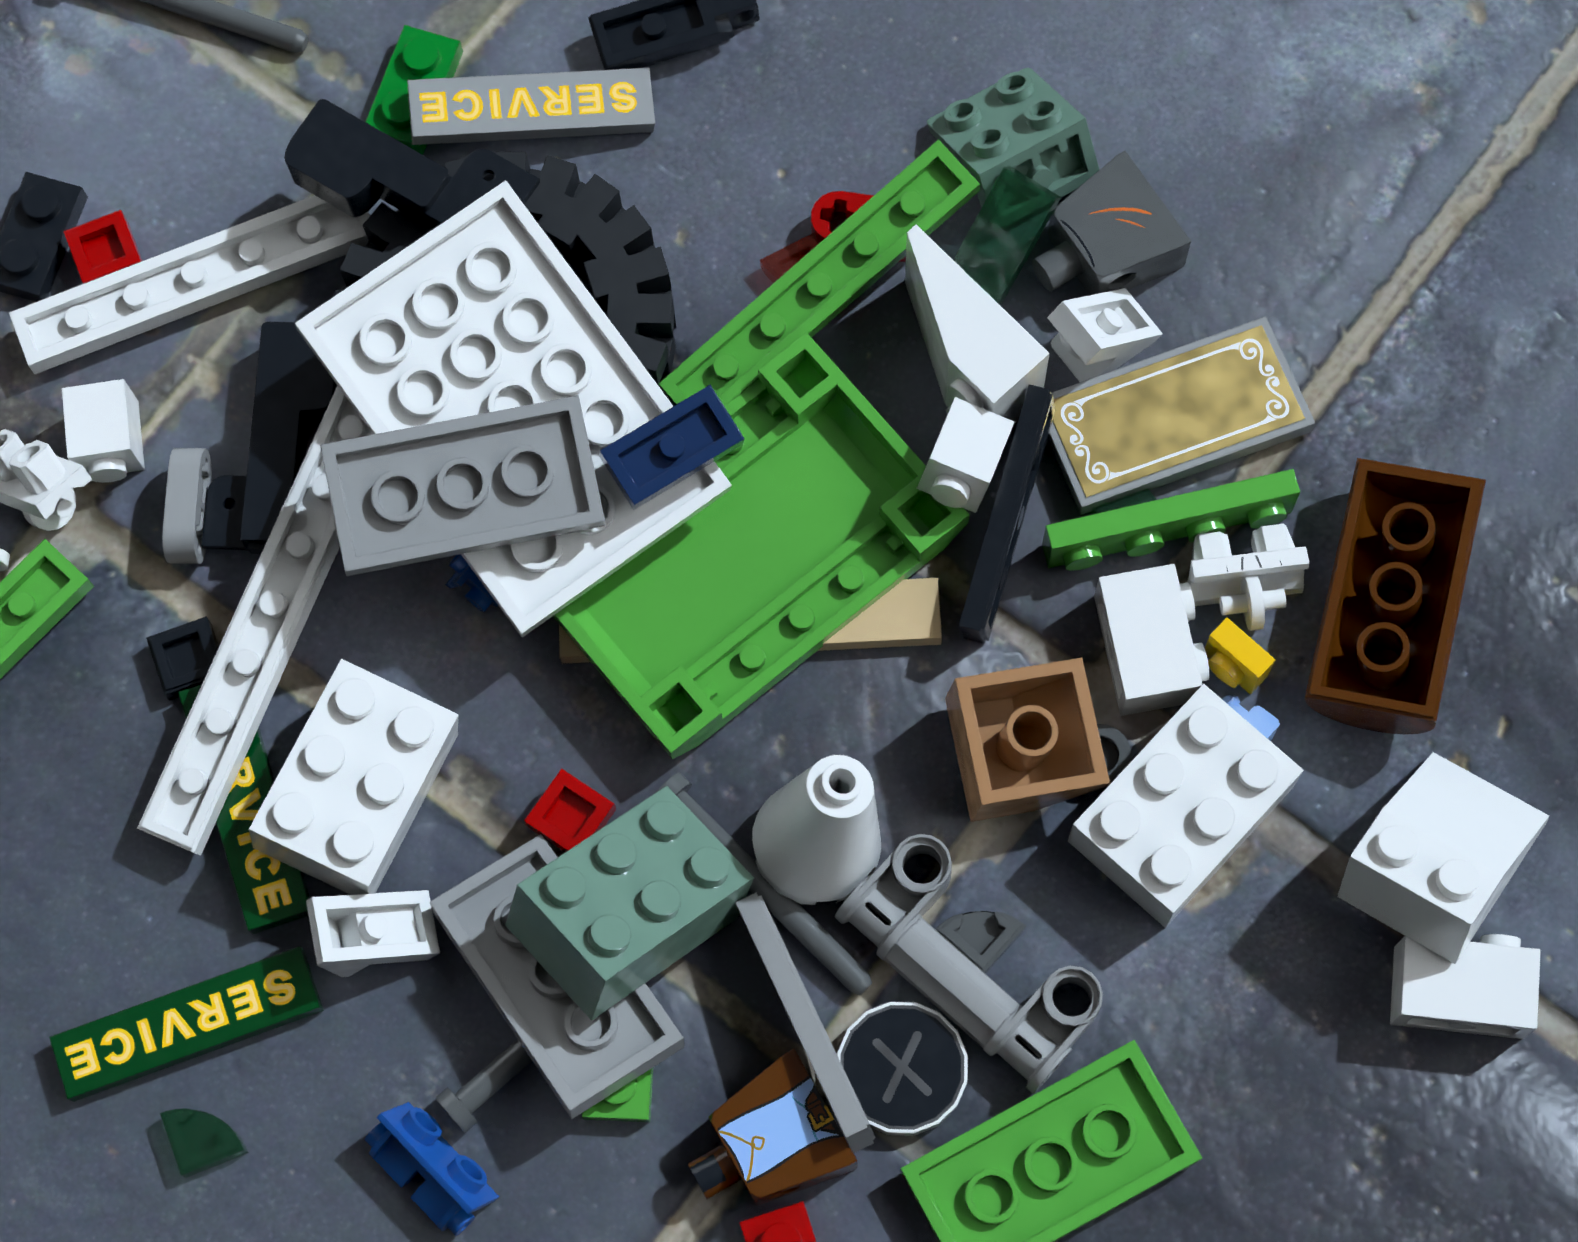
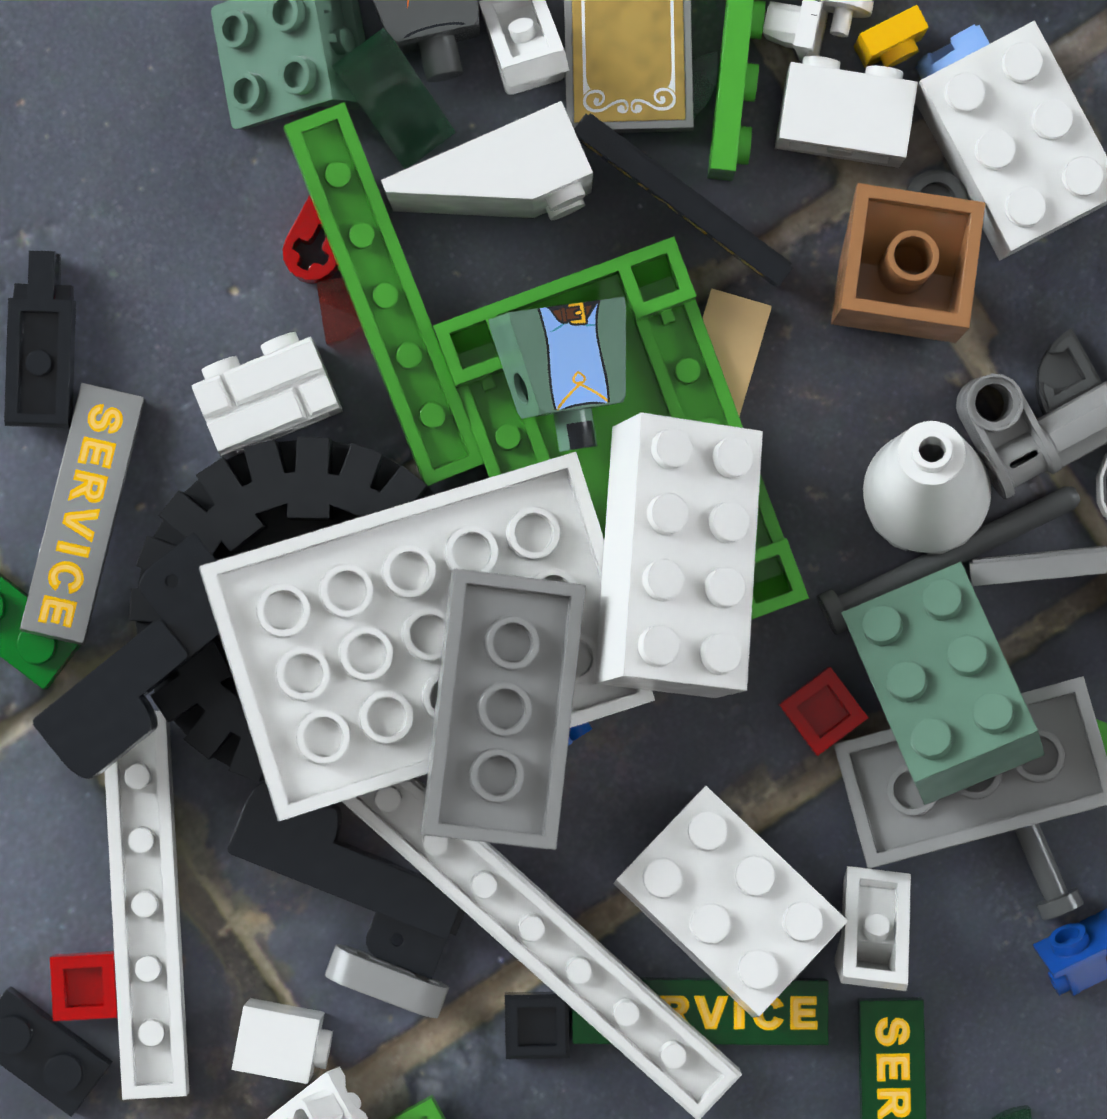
camera: 75 degrees left, 15 degrees up
dark blue plate [599,385,745,510] -> none
white brick [917,397,1014,513] -> none
none -> white brick [192,332,343,459]
none -> torso [488,297,626,452]
none -> white brick [594,413,763,698]

